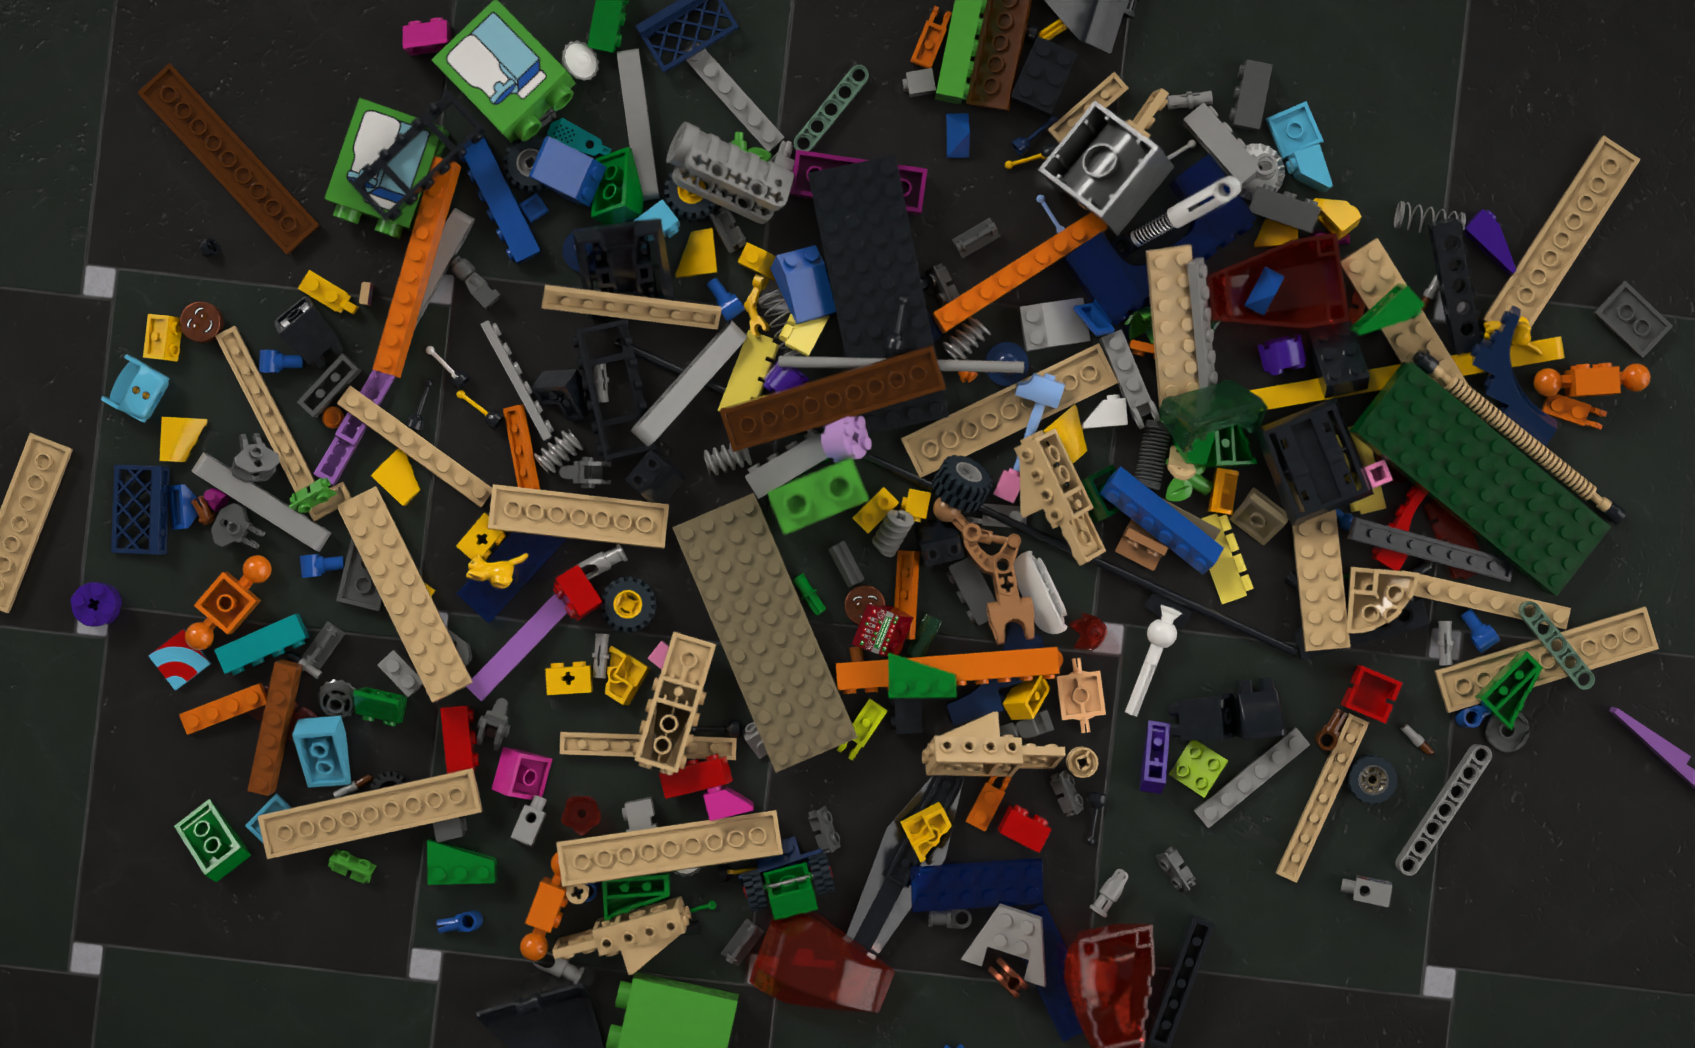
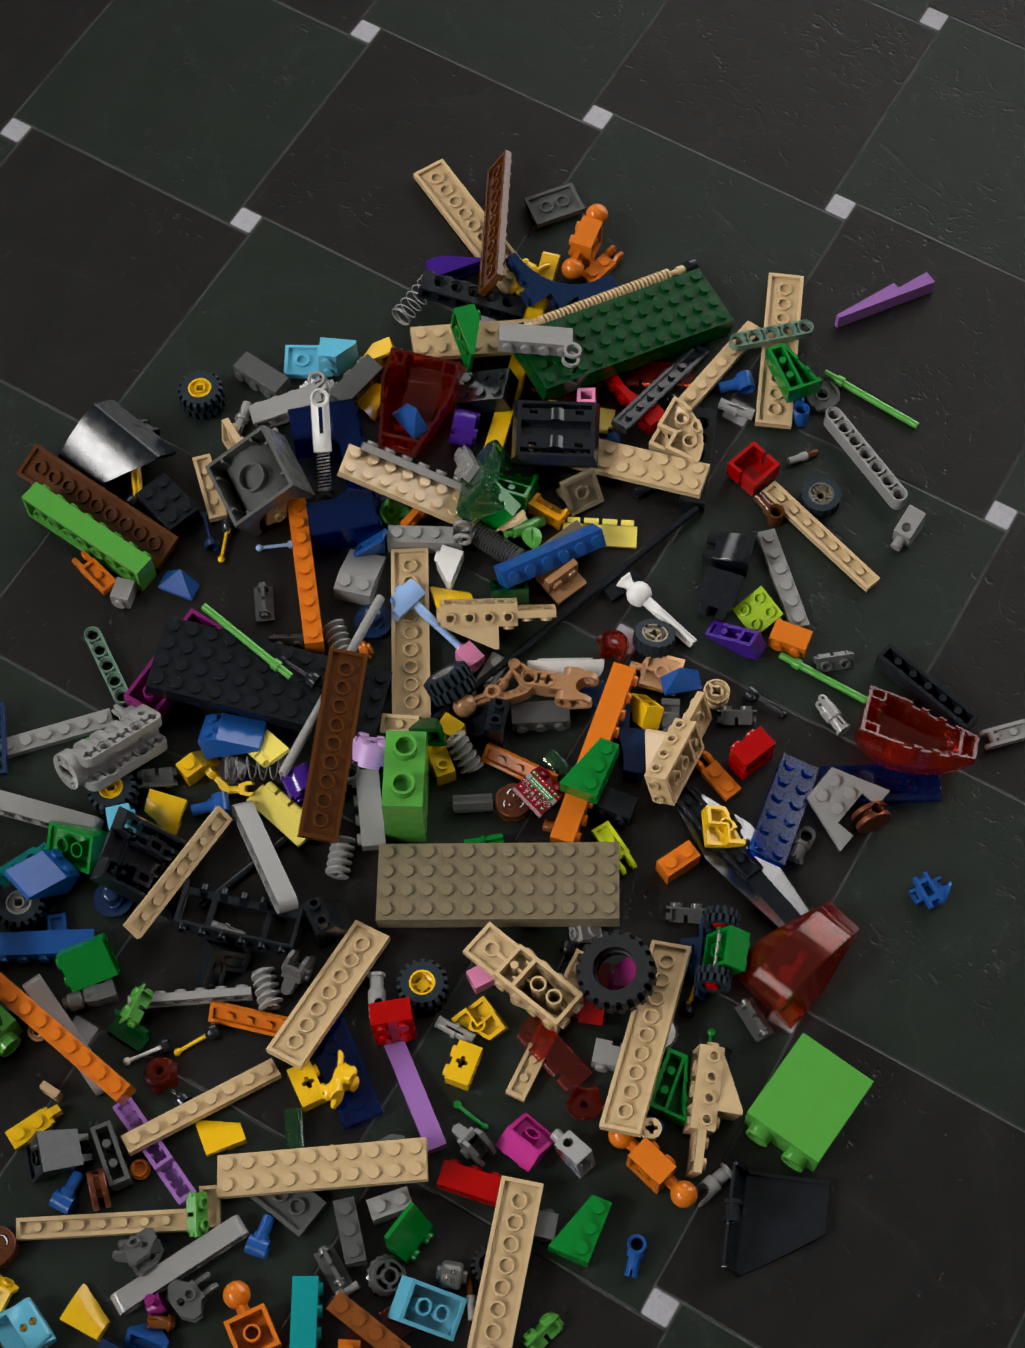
camera: 65 degrees left, 25 degrees down
none -> green brick [55,933,121,993]
none -> copper head [86,1168,112,1211]
none -> dark green panel [107,1009,153,1054]
none -> bright green hinge [119,983,153,1028]
none -> clear red piece [143,1057,179,1094]
none -> black wheel [177,370,226,420]
none -> bright green bar [201,603,294,680]
none -> clear green axle [284,1108,305,1149]
none -> dark grey brick [333,1196,368,1270]
none -> tan plate [380,713,421,734]
none -> dark green slope [408,718,447,746]
none -> dark grey head [436,1260,468,1291]
none -> green hinge [453,1100,489,1131]
none -> light grey hinge [454,445,480,482]
none -> reddish brown plate [478,150,512,297]
none -> light grey hinge [498,322,582,368]
none -> clear red windscreen [516,1016,592,1092]
none -> black tyre [576,930,657,1014]
none -> black wheel [632,619,676,658]
none -> orange brick [655,840,701,885]
none -> blue slope [660,667,702,696]
none -> orange brick [767,619,813,658]
none -> bright green bar [778,652,884,712]
none -> bright green bar [823,369,919,429]

